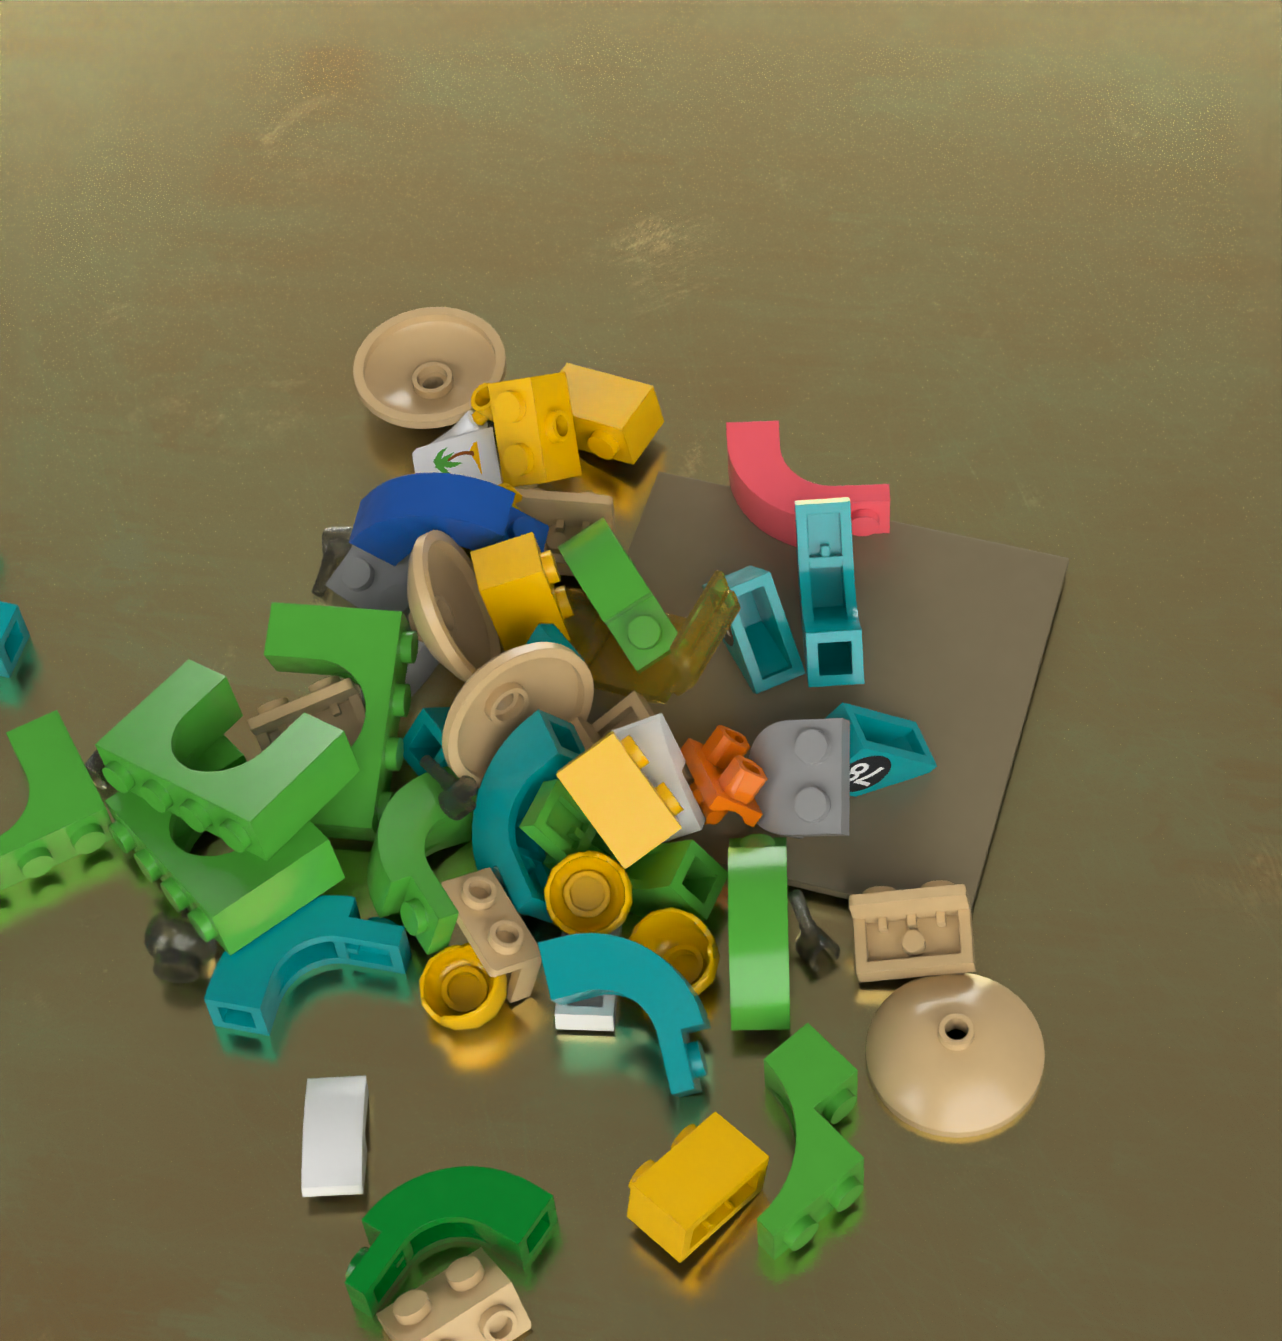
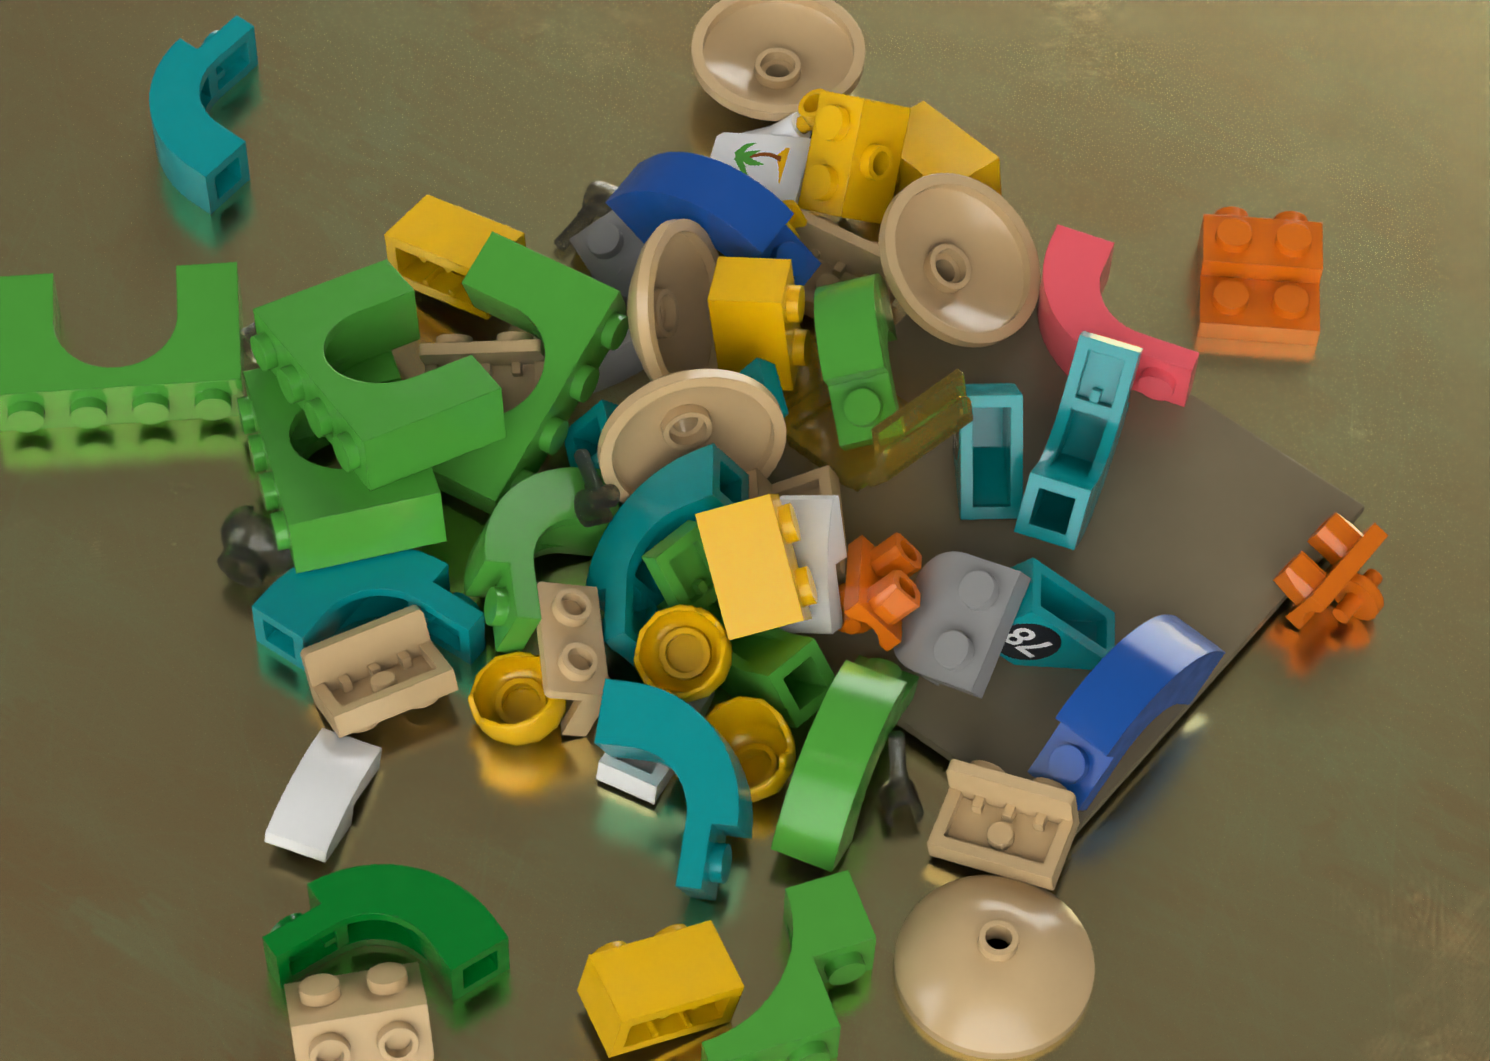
camera: 15 degrees right, 0 degrees up
none -> tan bracket [300,605,459,738]
none -> yellow brick [384,194,526,320]
none -> tan dish [879,173,1041,348]
none -> blue arch [1027,614,1225,811]
none -> orange plate [1197,206,1323,346]
none -> orange hips [1273,512,1389,630]

